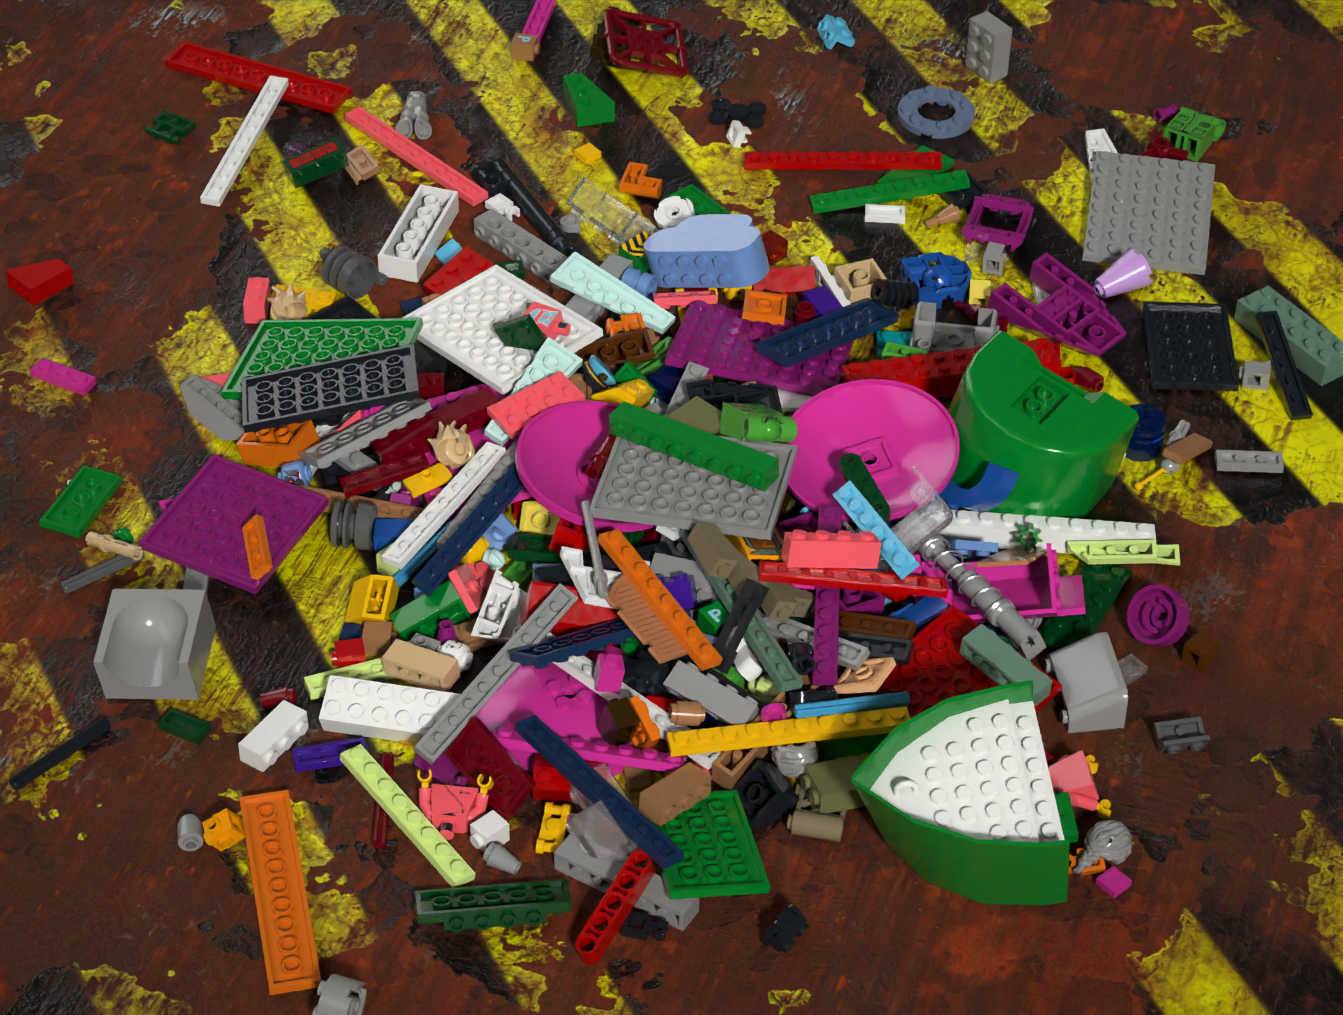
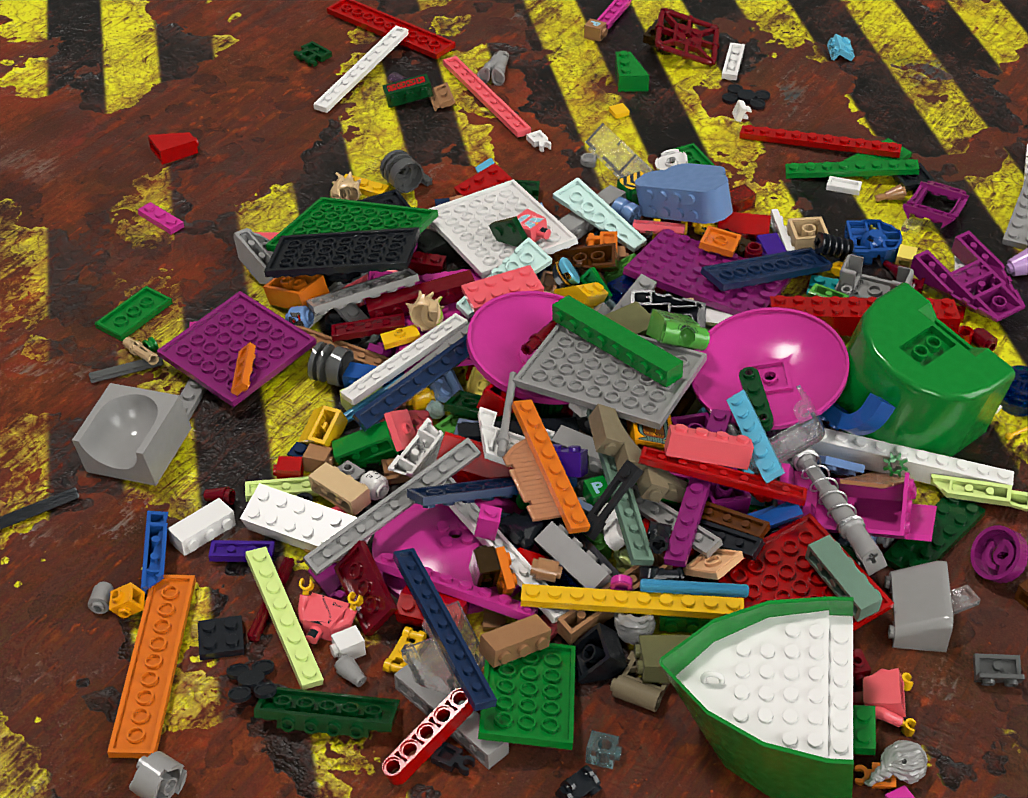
camera: 15 degrees right, 0 degrees up
dark green tile [157,708,212,745] -> none
coral brick [243,277,271,324] -> none
white brick [378,184,459,283] -> none
magenta cone [436,620,459,645] -> none
black piece [471,158,582,258] -> none
light grey brick [474,209,568,289] -> none
orange brick [619,162,662,199] -> none
sand blue plate [897,86,975,139] -> none
light grey brick [965,11,1012,84] -> none
light grey brick [982,242,1007,276] -> none
none -> blue wedge [141,511,168,594]
none -> black plate [197,615,245,661]
none -> black piece [226,659,277,703]
none -> clear light blue brick [585,730,622,769]
none -> white plate [721,43,745,81]

